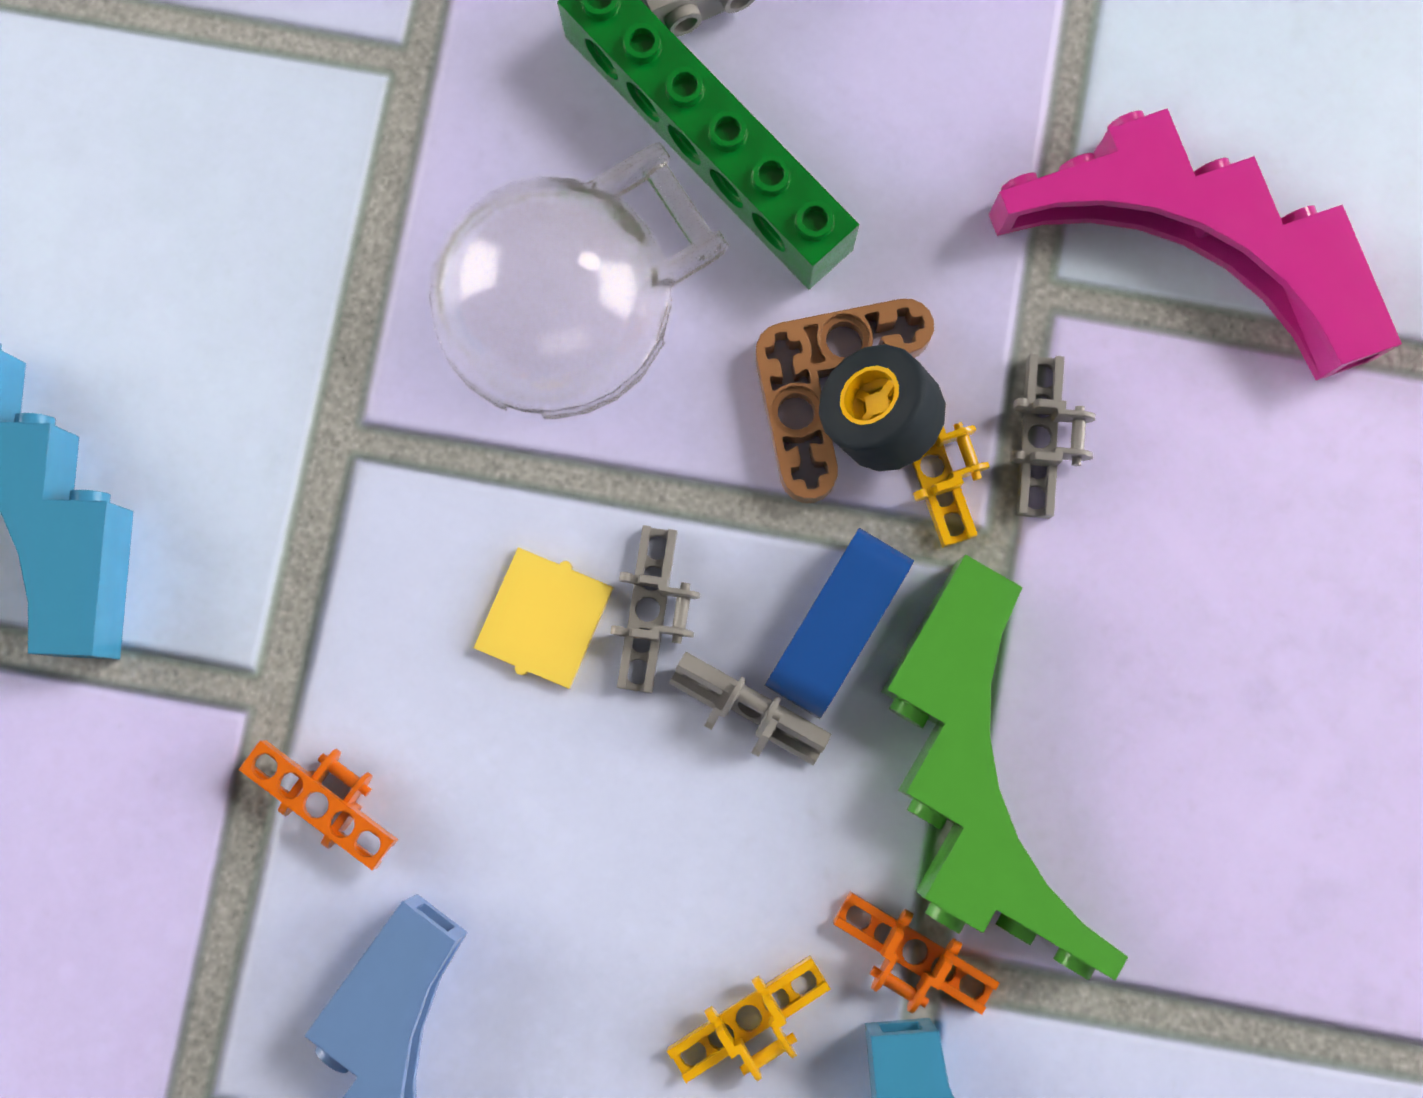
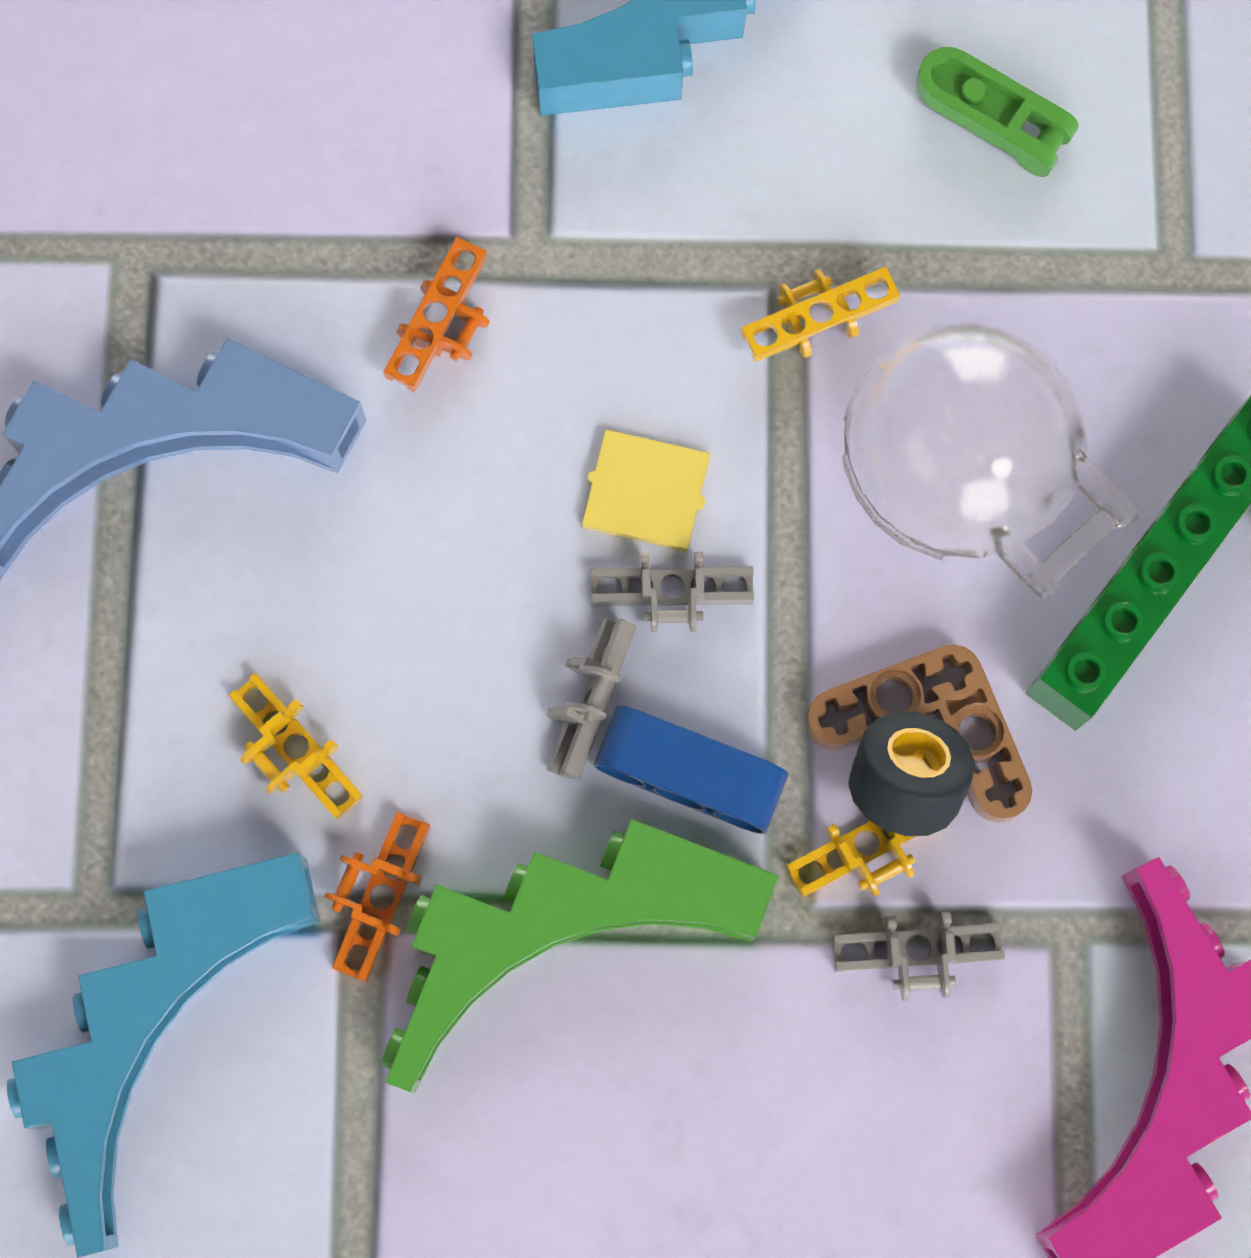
camera: 70 degrees right, 5 degrees down
none -> yellow piece [741,266,900,362]
none -> bright green plate [916,47,1079,177]

